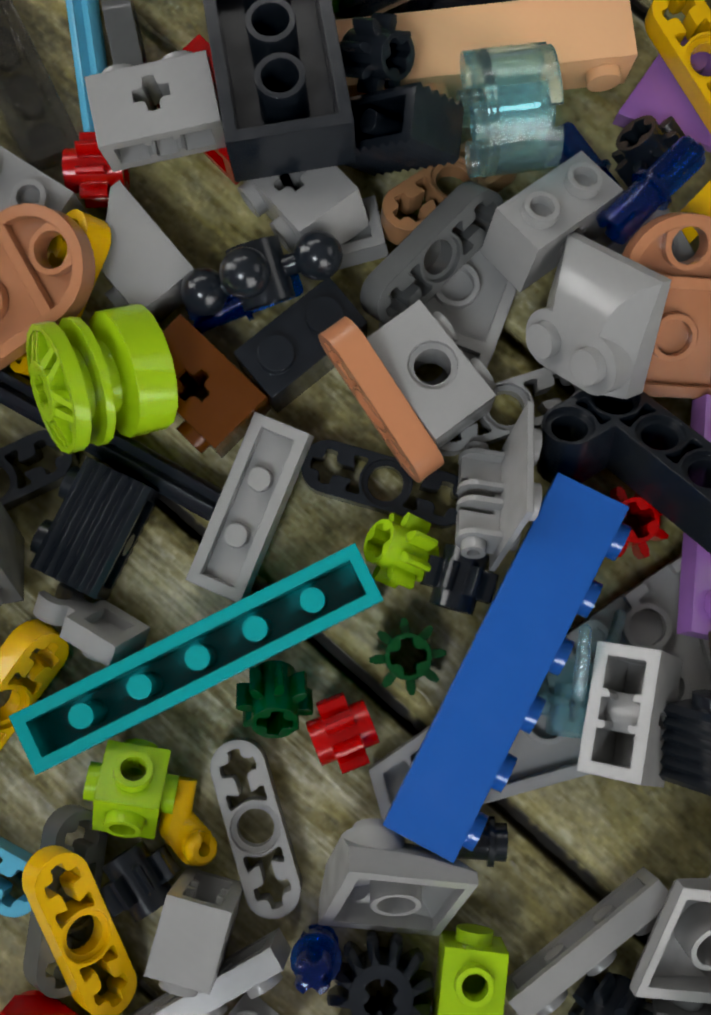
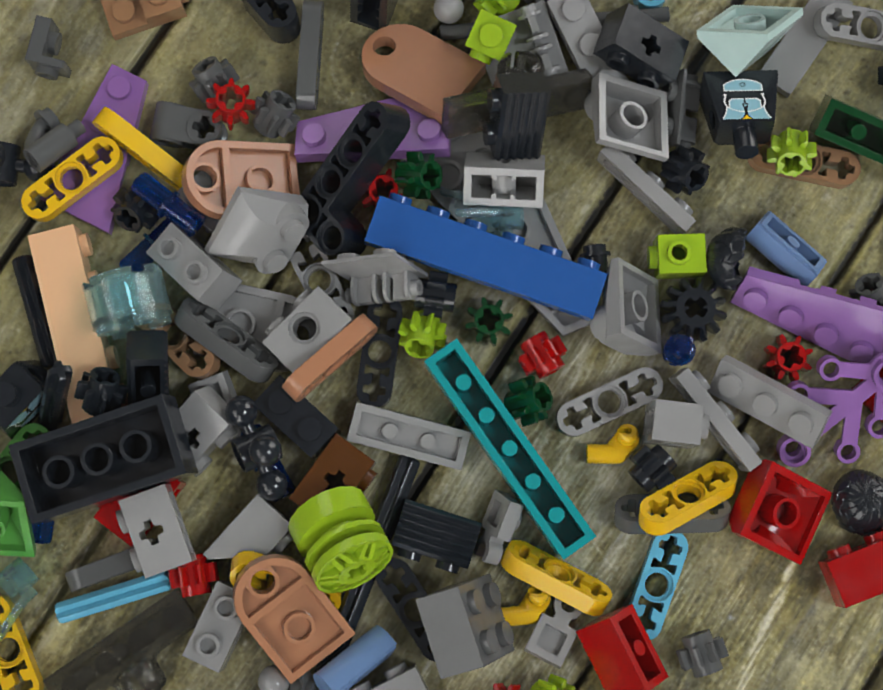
camera: 100 degrees left, 0 degrees up
lime brick [83,738,180,840] -> none
none -> dark green gear [394,151,443,199]

